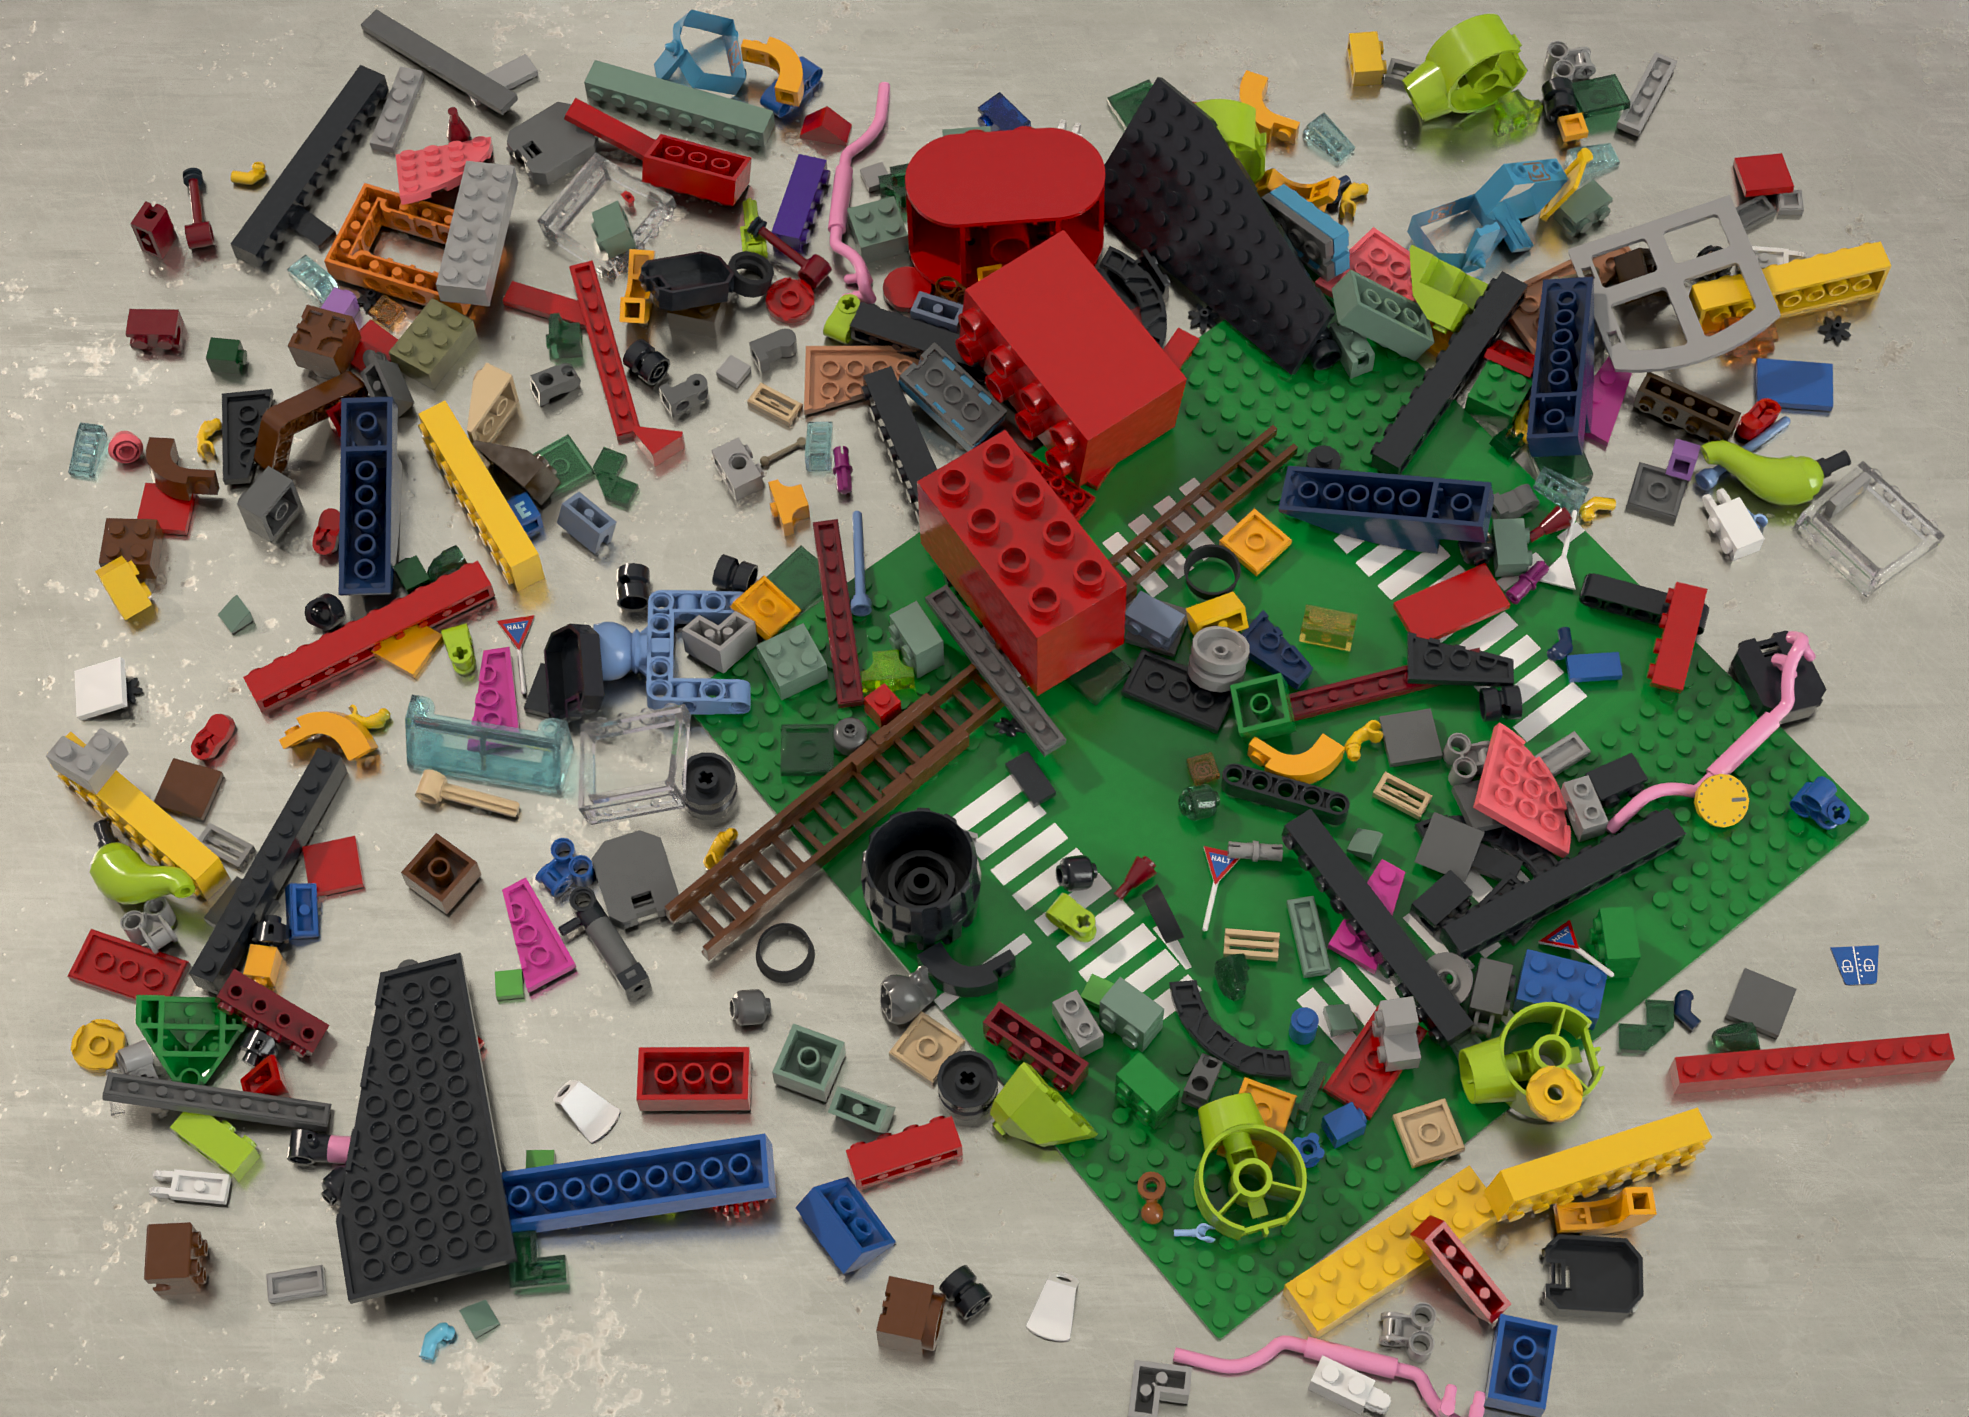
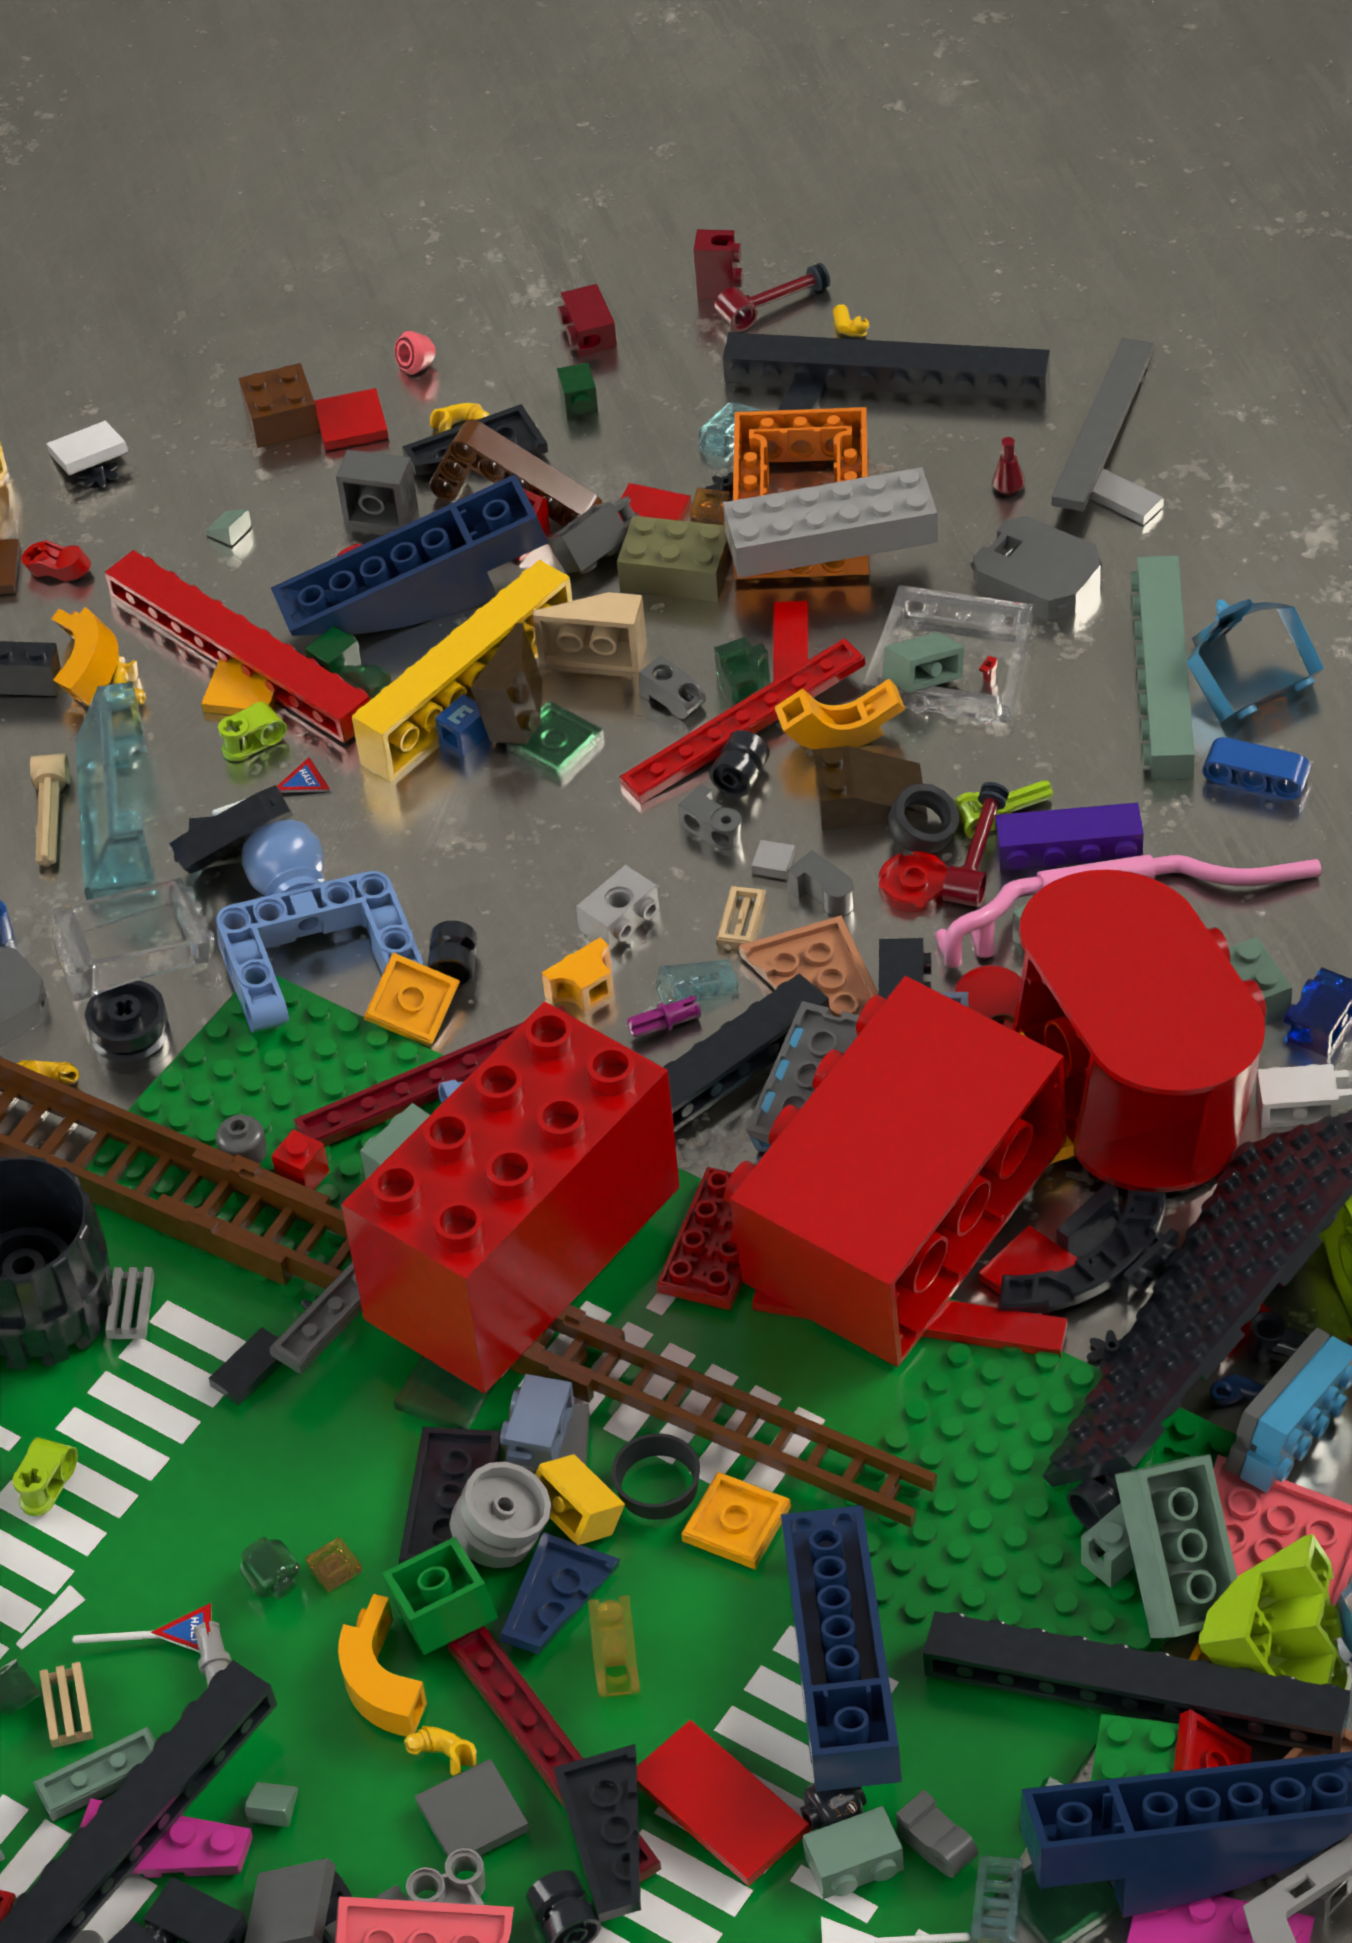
camera: 75 degrees right, 15 degrees down
clear light blue slope [68,422,108,478] -> none
yellow brick [95,556,152,620] -> none
reddish brown arch [146,437,220,501] -> none
reddish brown piece [288,305,362,378] -> none
black piece [304,593,345,630] -> none
medium lavender brick [321,287,360,319] -> none
light grey plate [370,66,424,153] -> none
coral plate [396,136,493,205] -> none
dark pink wing [467,647,521,752] -> none
sand blue brick [557,492,617,554] -> none
red tile [564,98,655,161] -> none
clear green tile [593,447,639,509] -> none
black wheel [616,563,650,611] -> none
red slope [632,426,685,467] -> none
black piece [639,251,734,311] -> none
red brick [642,134,752,206] -> none
light grey brick [681,611,758,673] -> none
light orange arch [741,36,804,107] -> none
sand green brick [756,623,828,700] -> none
dark tan hinge [760,437,807,466] -> none
clear green tile [767,545,822,613] -> none
clear green tile [780,724,835,776] -> none
red slope [800,106,852,146] -> none
lime piece [823,294,860,344] -> none
clear neon green brick [861,650,915,693] -> none
black head [1056,855,1098,892] -> none
dark red cone [1114,856,1157,901] -> none
black tyre [1142,884,1184,944] -> none
black beam [1221,763,1350,825] -> none
black piece [1306,445,1341,470] -> none
tan tile [1372,772,1432,821] -> none
magenta axle [1506,561,1549,604] -> none
dark red cone [1530,505,1572,543] -> none

